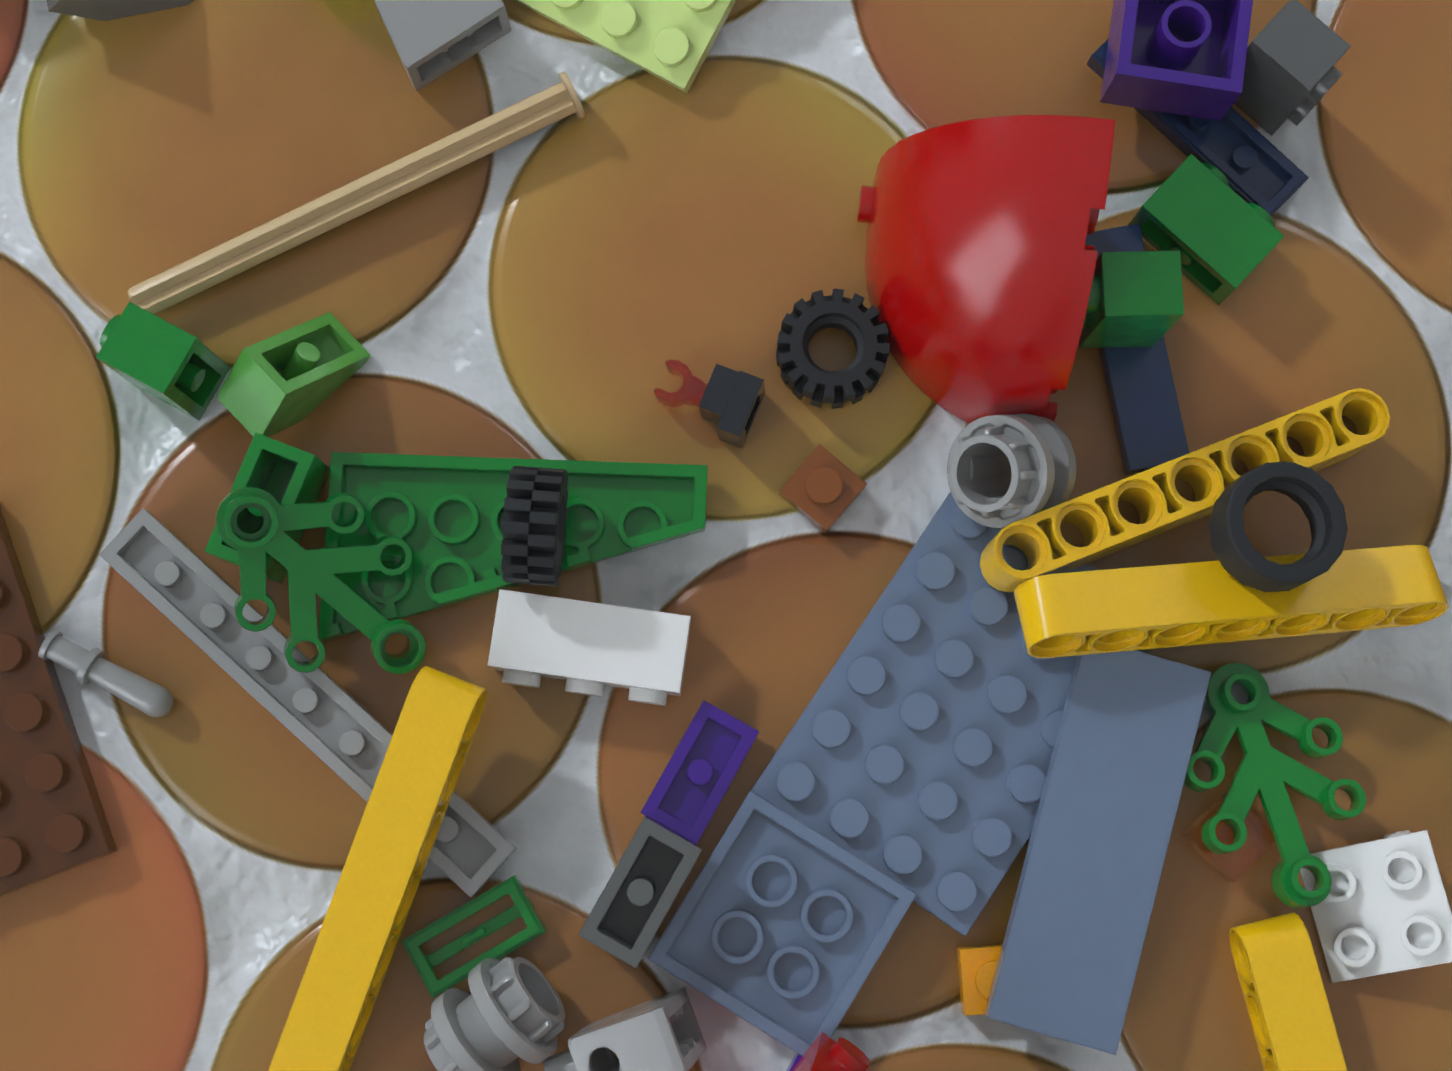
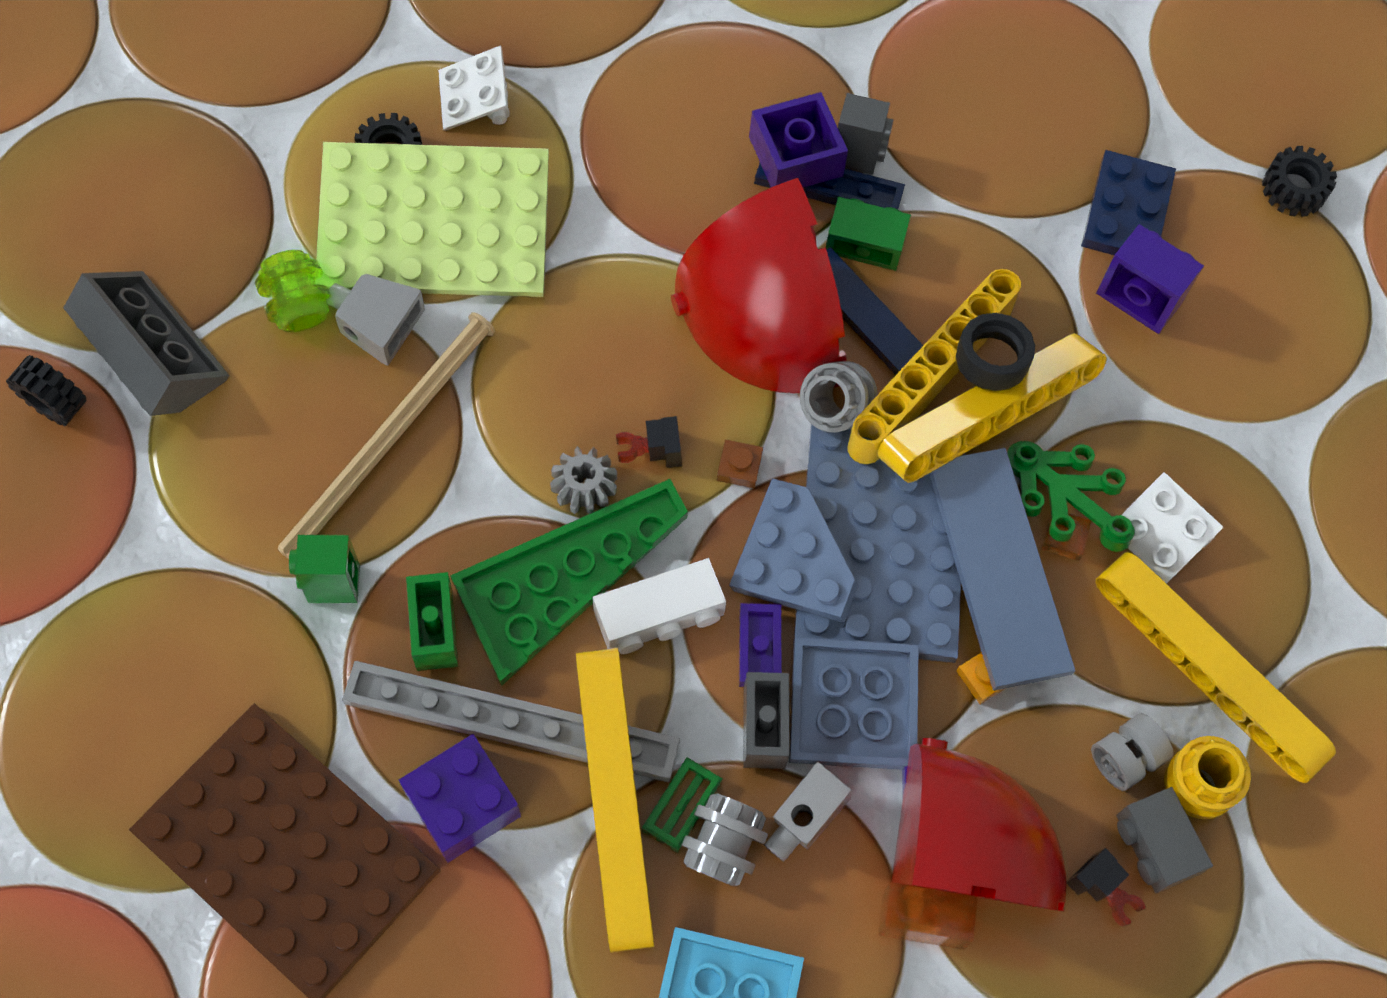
camera: 30 degrees left, 15 degrees down
light grey piece [38,630,174,717] -> none
green plant [216,487,426,674] -> none
bright green slope [217,312,371,437] -> none
black tyre [501,466,568,586] -> none
black tyre [776,289,890,409] -> none
green brick [1079,250,1184,348] -> none
none -> dark purple brick [398,734,521,863]
none -> light grey gear [550,446,617,514]
none -> sand blue plate [729,478,858,623]

